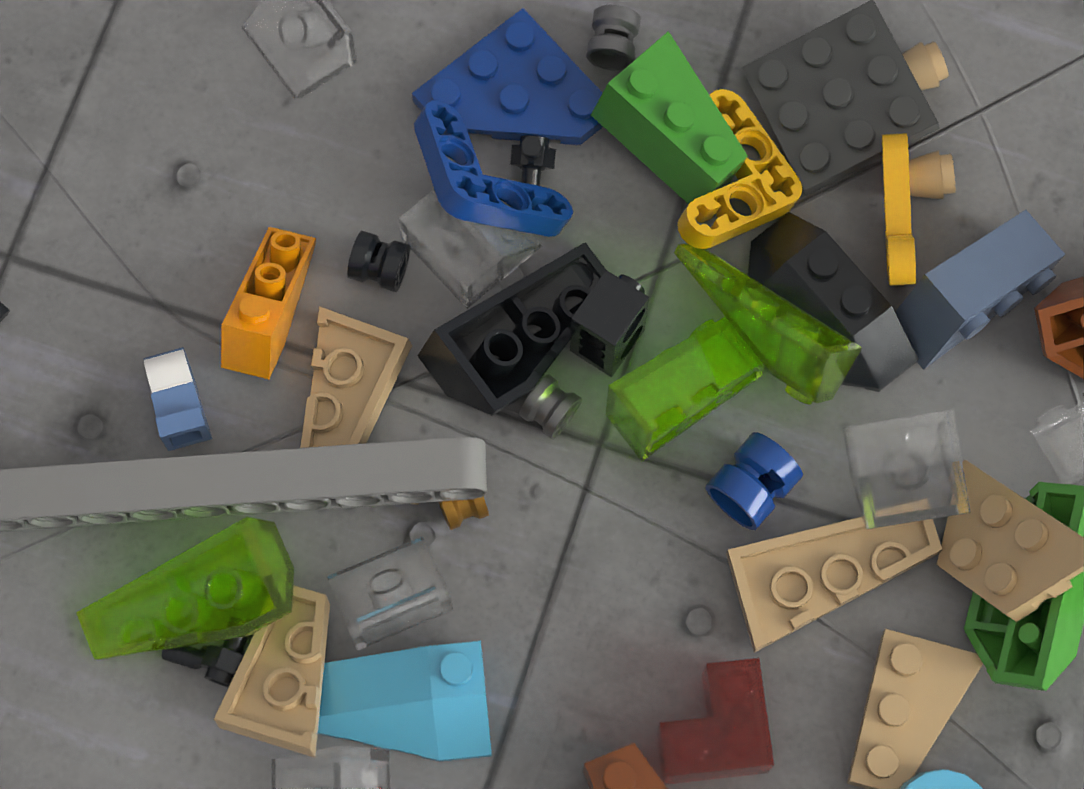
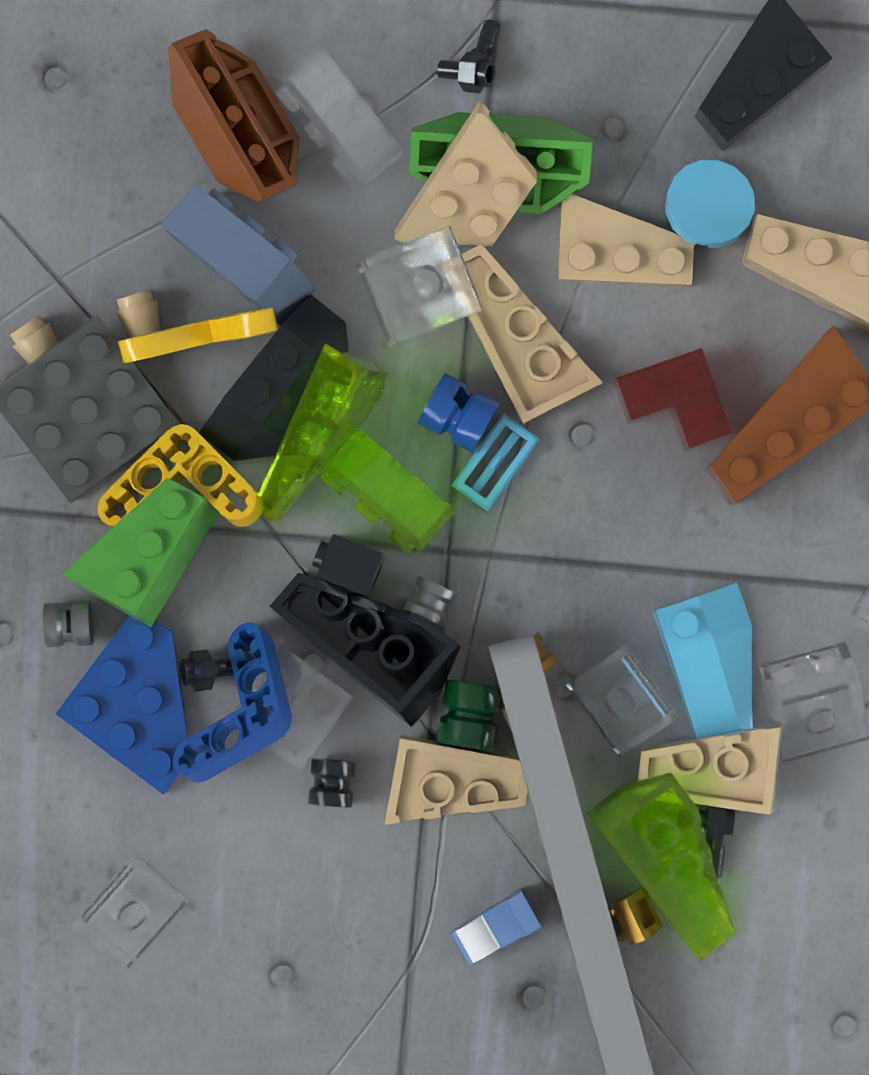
camera: 100 degrees left, 15 degrees up
light orange slope [221,227,316,379] -> none
none -> dark green wheel [436,679,502,751]
none -> medium azure tile [451,413,540,512]
none -> pearl gold tile [609,887,663,946]

